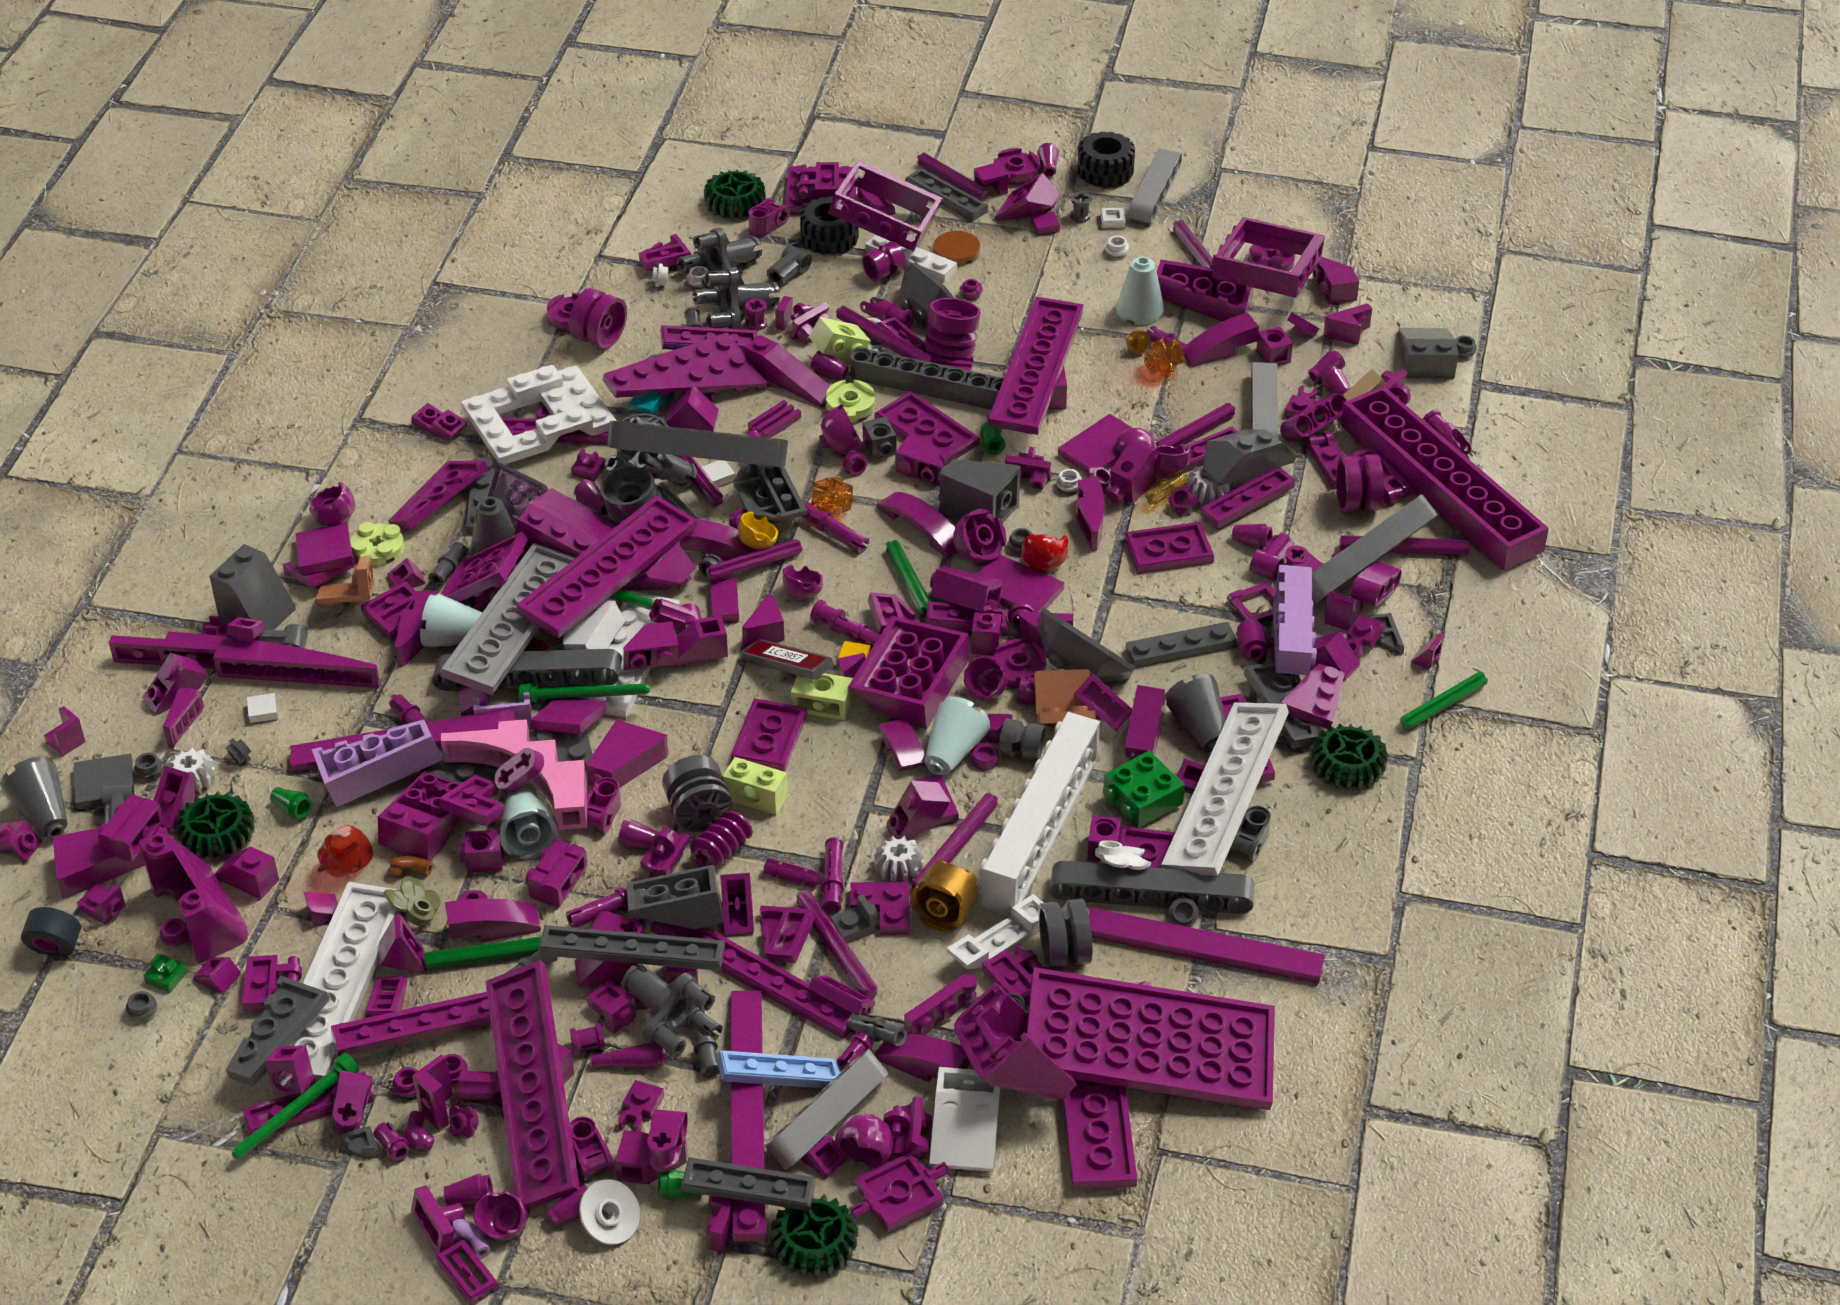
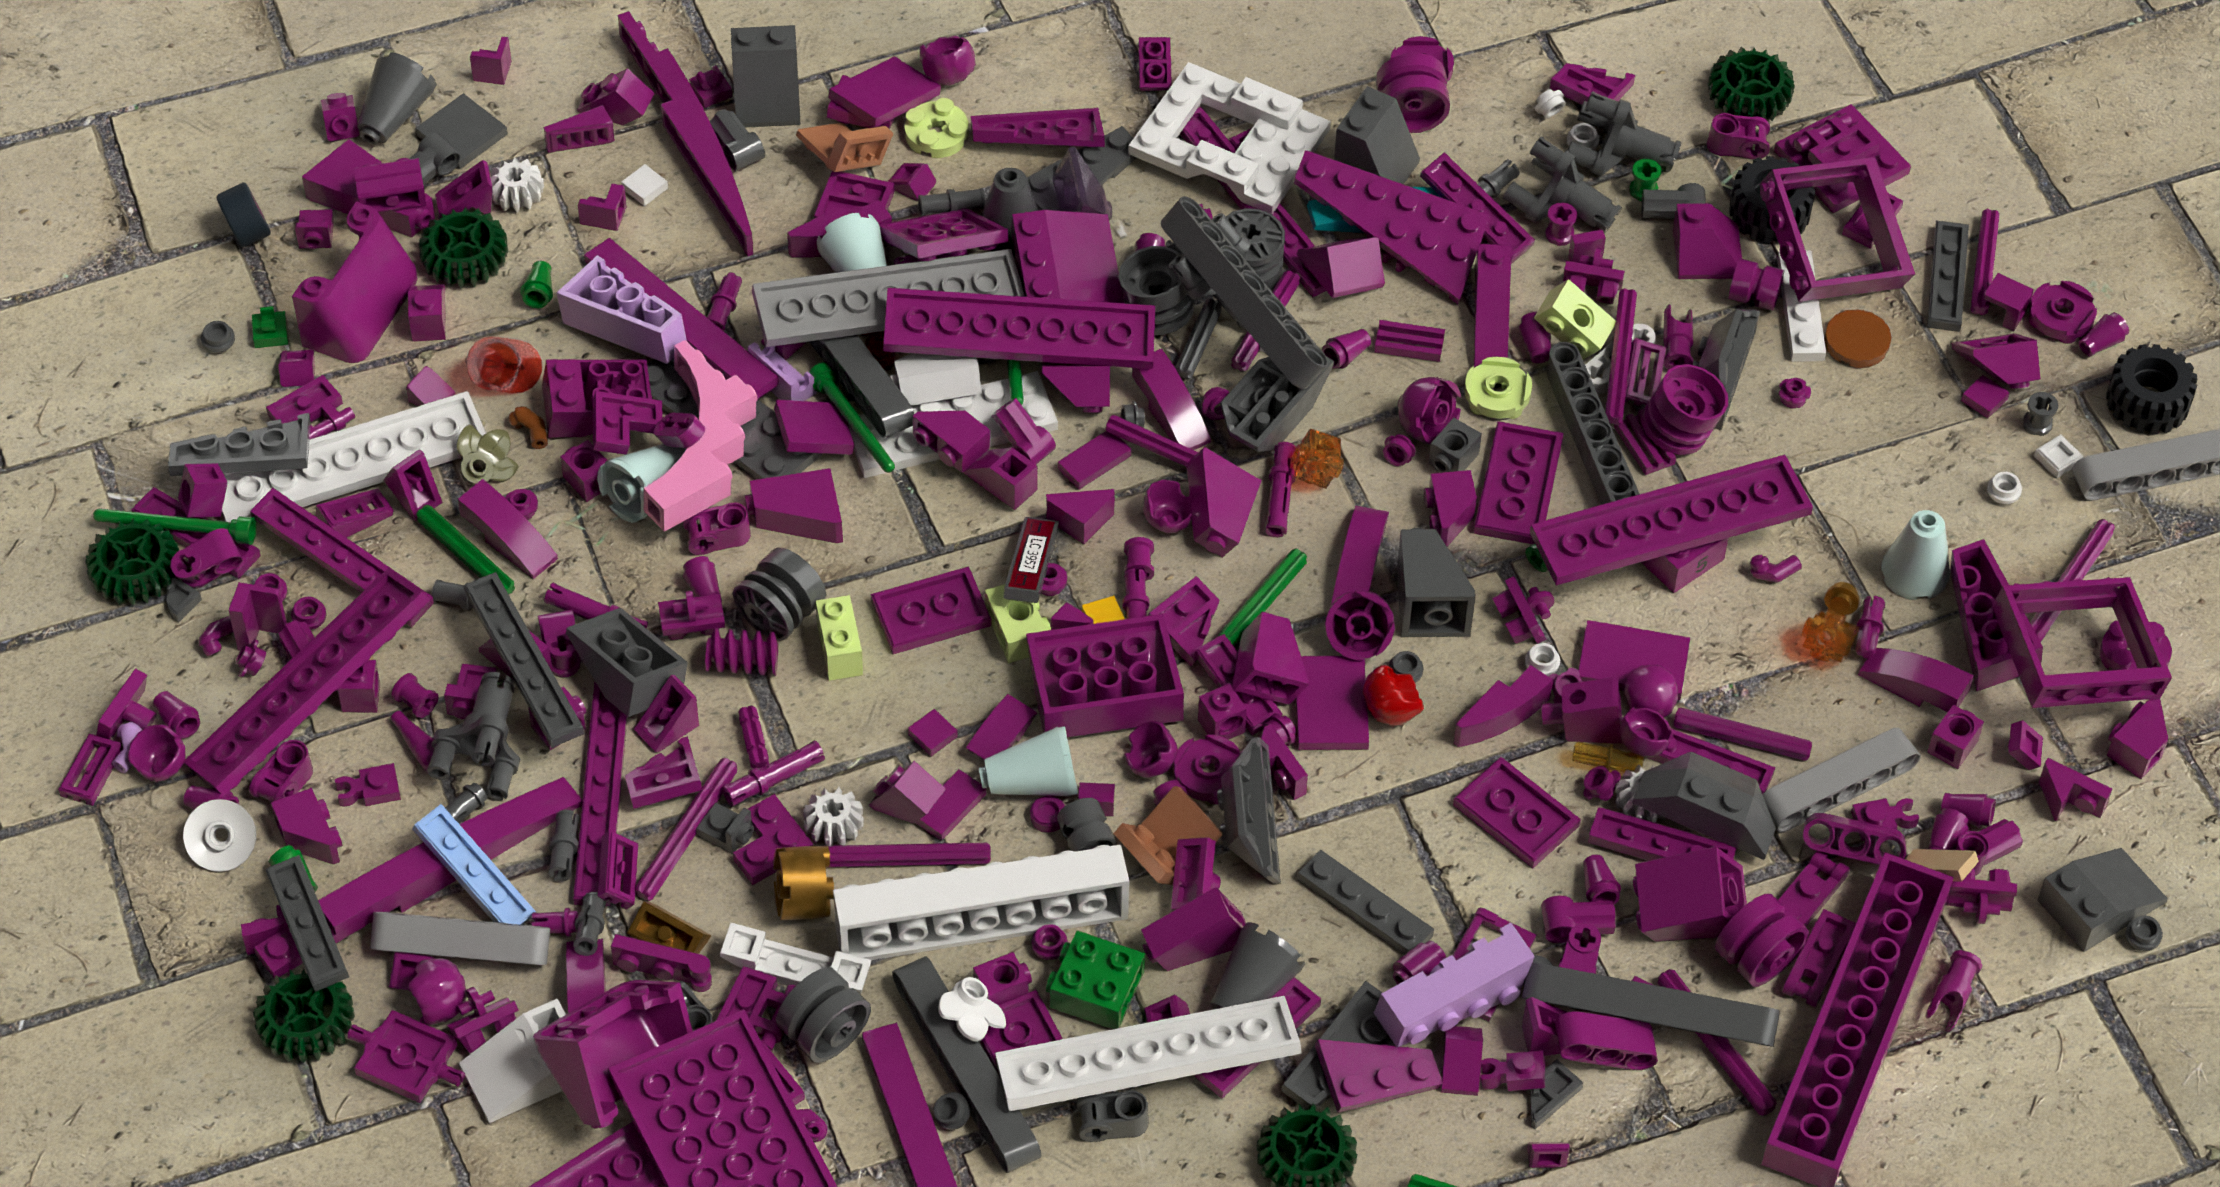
camera: 55 degrees right, 10 degrees up
dark grey plate [134,753,162,779] -> none
dark grey plate [225,738,251,765] -> none
magenta plate [227,617,264,641] -> none
magenta pin [373,1122,410,1161] -> none
magenta brick [525,839,588,907] -> none
magenta piece [647,1109,688,1172] -> none
yellow hair [738,512,778,549] -> none
none -> dark green gear [85,518,179,606]
none -> dark grey pin [548,810,579,881]
none -> magenta panel [578,184,627,231]
none -> pearl gold slope [627,901,711,954]
none -> magenta tile [908,709,958,757]
none -> magenta plate [1031,924,1068,960]
none -> magenta slope [1187,447,1262,558]
none -> dark grey slope [1334,86,1420,184]
none -> green bush [1629,159,1662,201]
none -> magenta slope [1633,846,1747,942]
none -> magenta slope [1673,203,1742,279]
none -> magenta arm [1750,554,1802,583]
none -> magenta piece [1955,819,2023,876]

